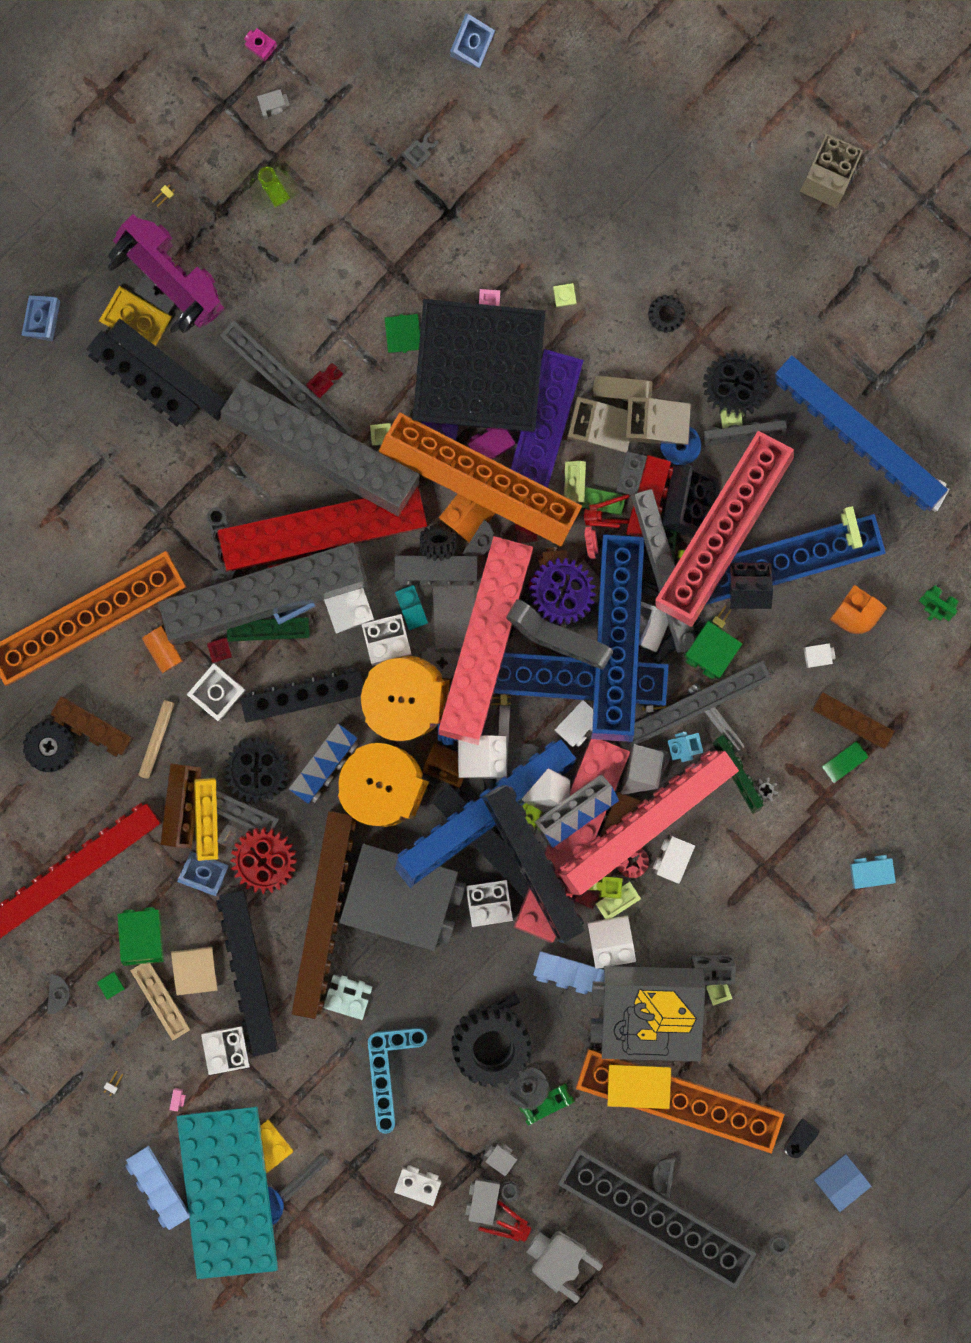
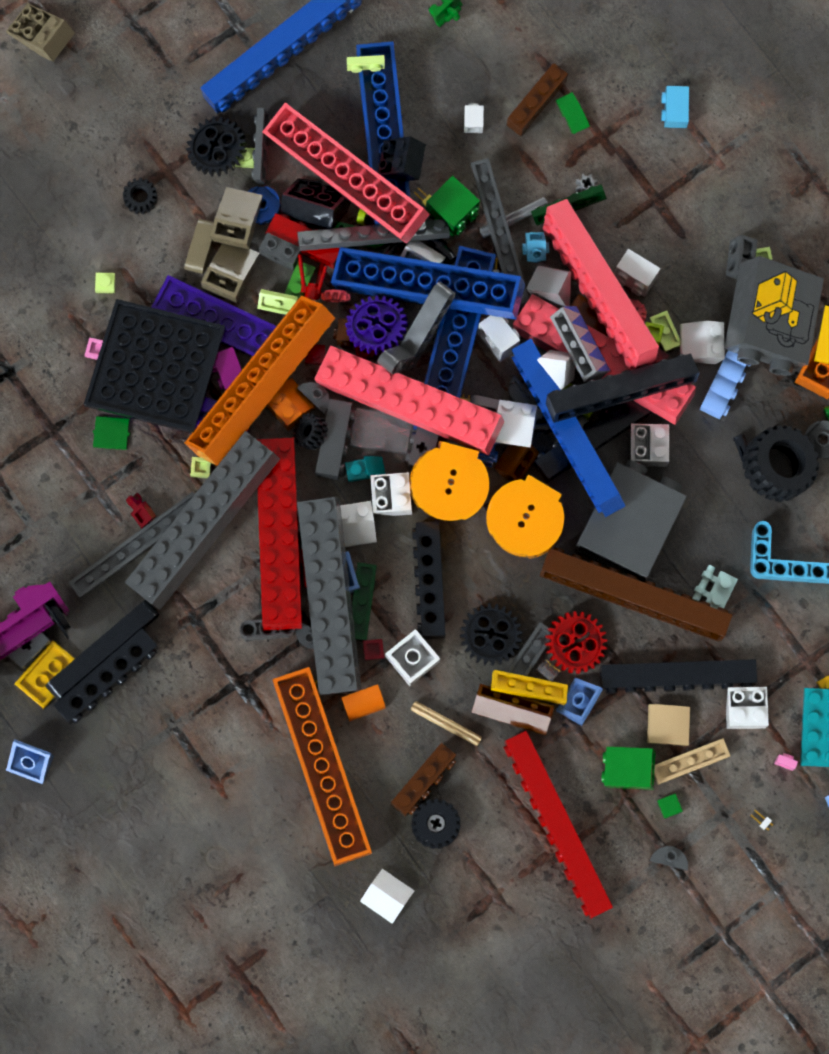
camera: 85 degrees left, 10 degrees down
brick [289,724,359,804] -> none
orange brick [829,585,887,634] -> none

